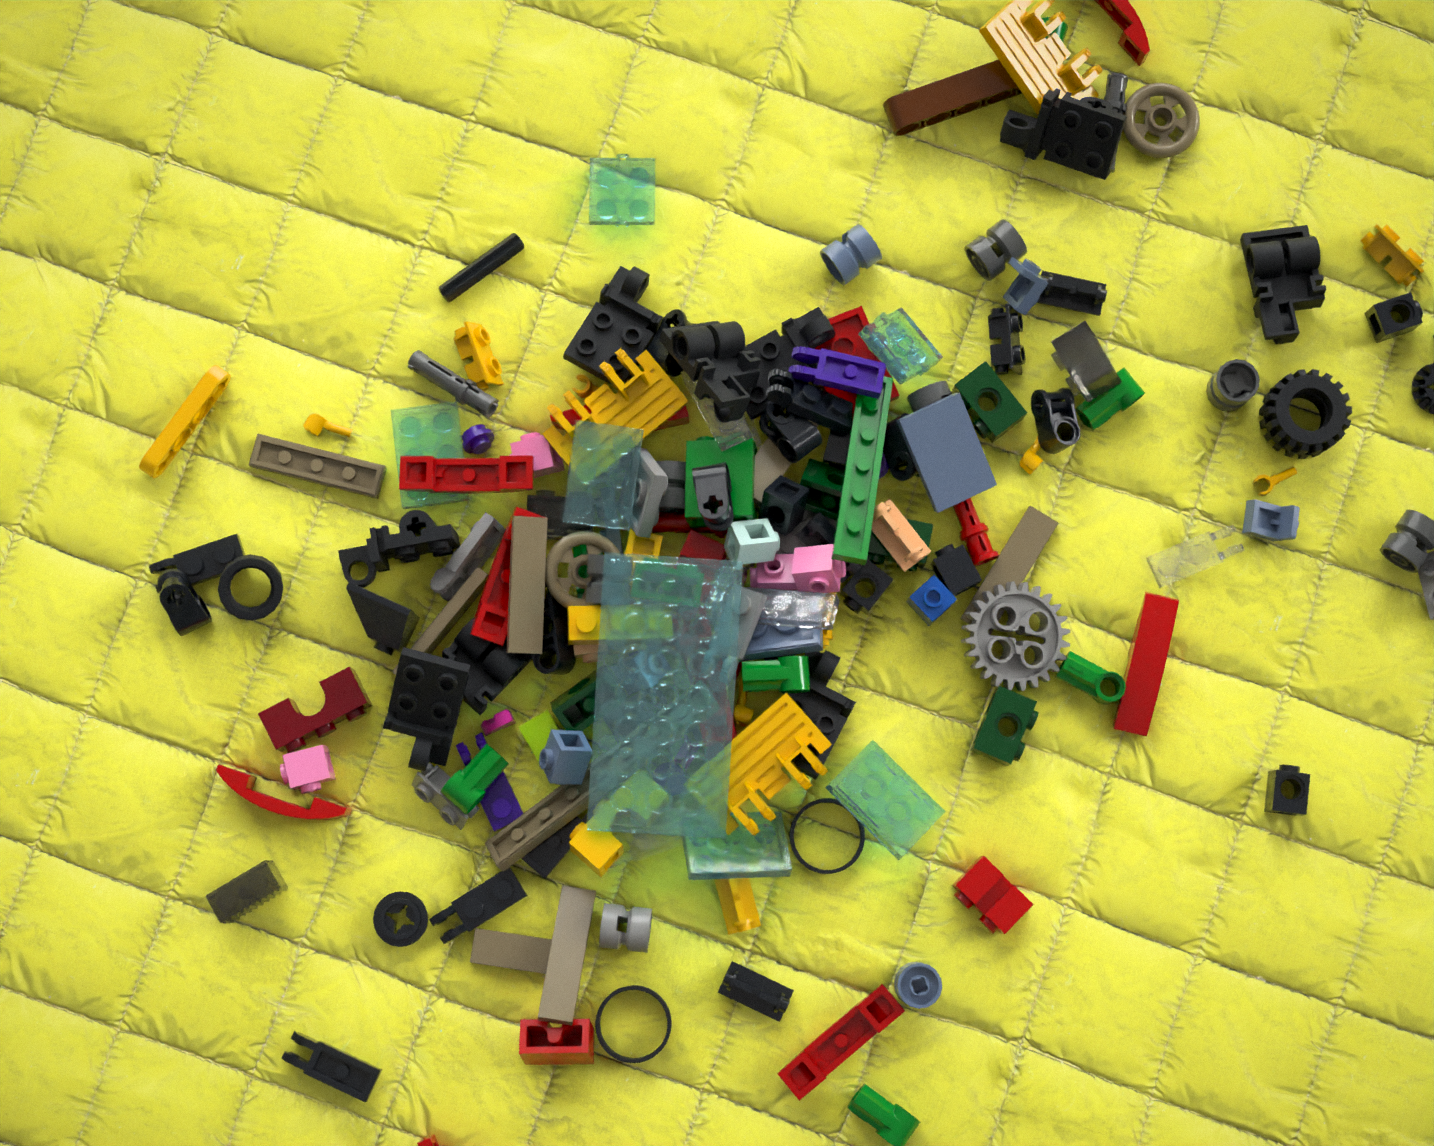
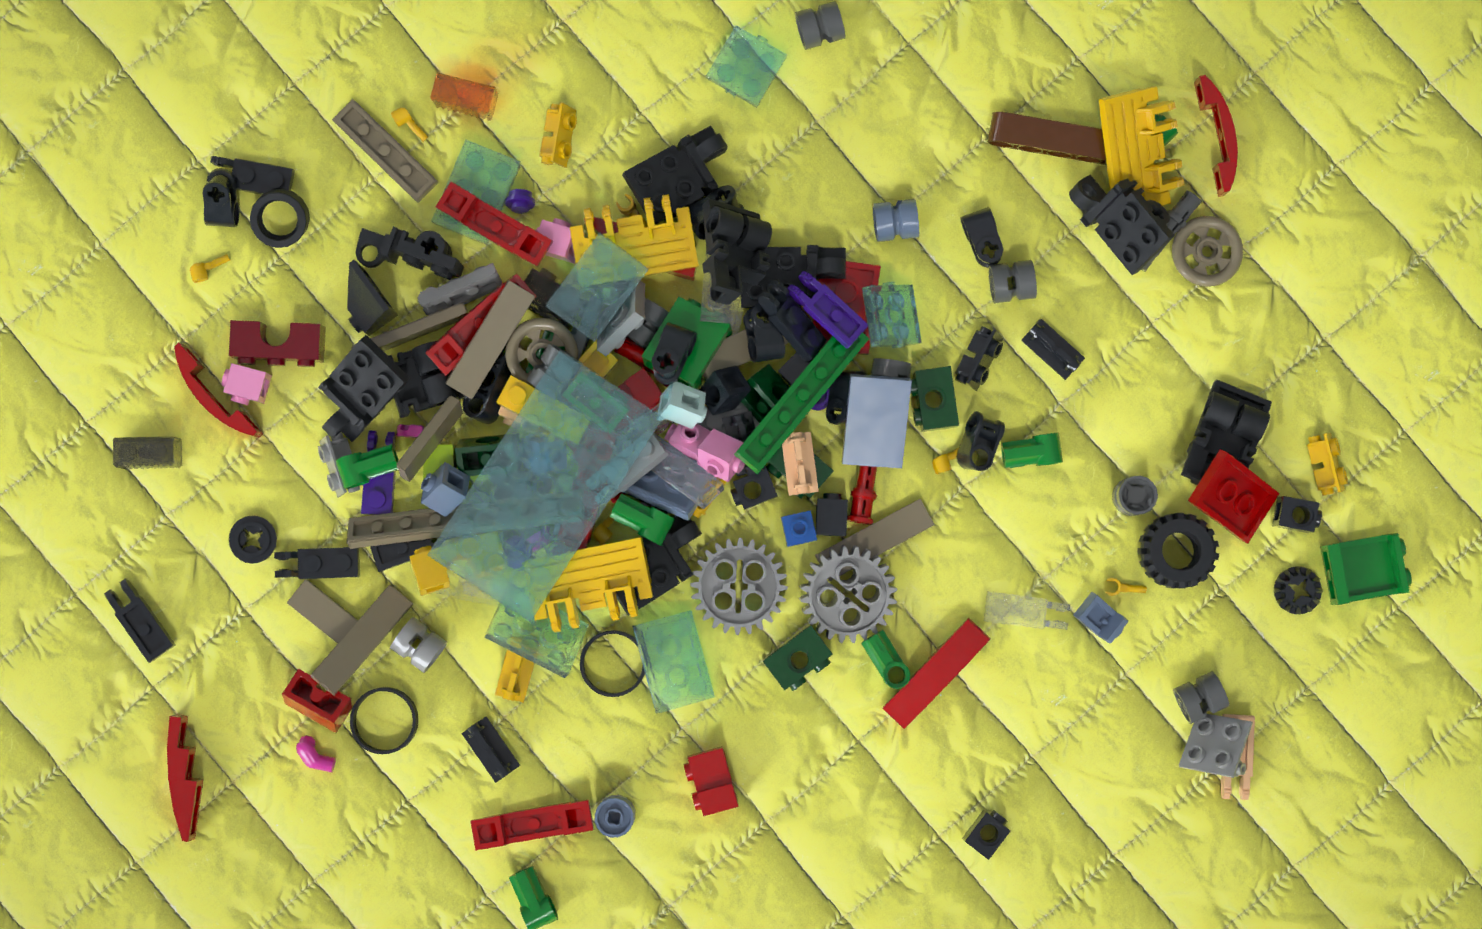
camera: 30 degrees right, 5 degrees up
yellow beam [139,365,231,479] -> none
dark grey pin [408,350,499,418] -> none
black axle [438,233,524,302] -> none
sand blue bracket [1003,257,1048,316] -> none
clear smoke brick [1051,320,1122,402] -> none
none -> yellow hand [190,254,230,283]
none -> dark pink arm [296,735,336,773]
none -> dark tan tile [396,396,463,482]
none -> clear orange brick [430,72,498,121]
none -> light grey gear [690,538,788,635]
none -> dark grey wheel [795,1,846,50]
none -> black piece [960,207,1003,268]
none -> red plate [1188,449,1280,544]

